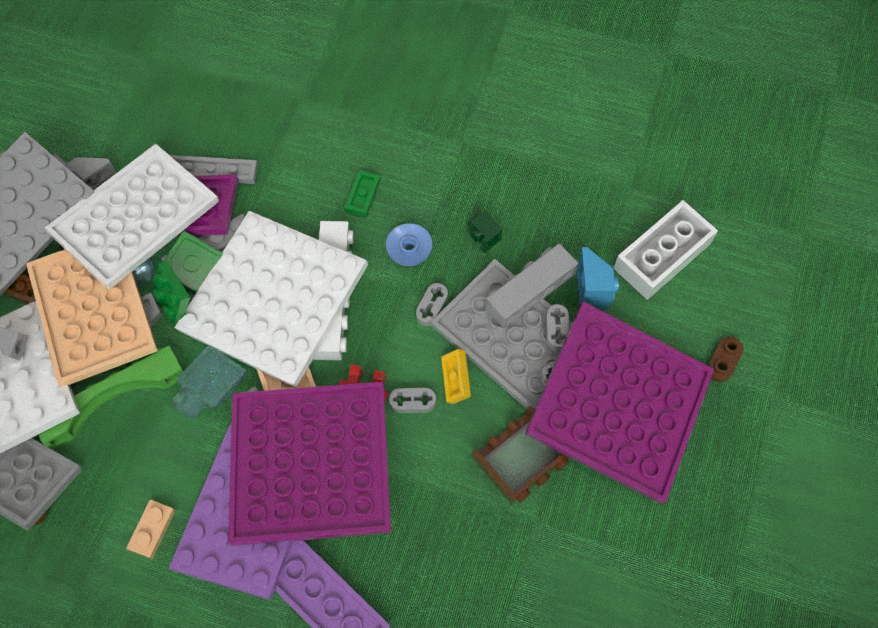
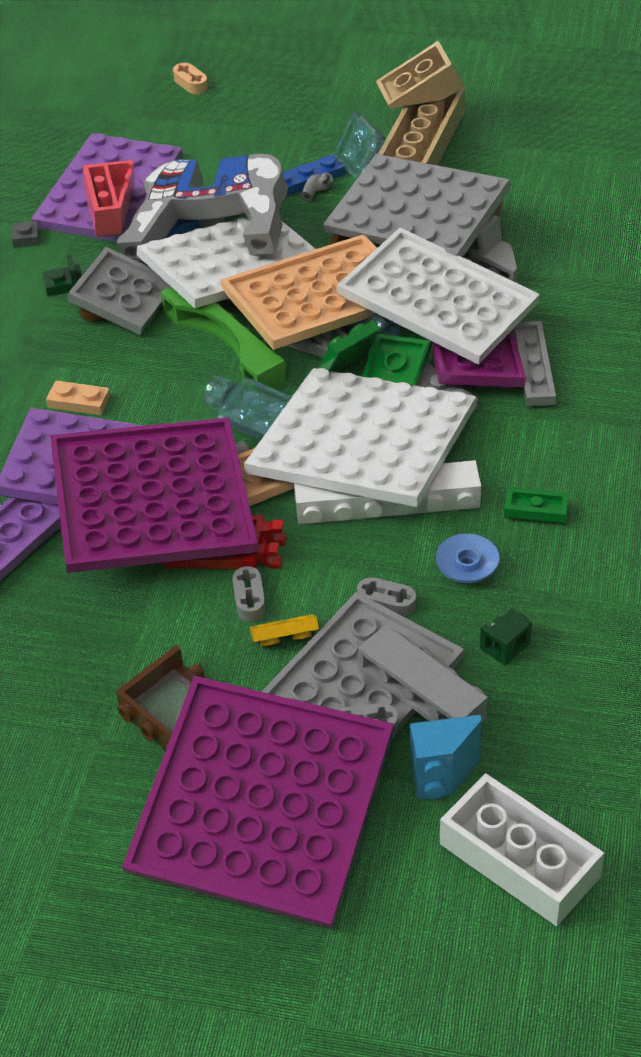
camera: 85 degrees right, 20 degrees down
reddish brown plate [708,337,743,383] -> none

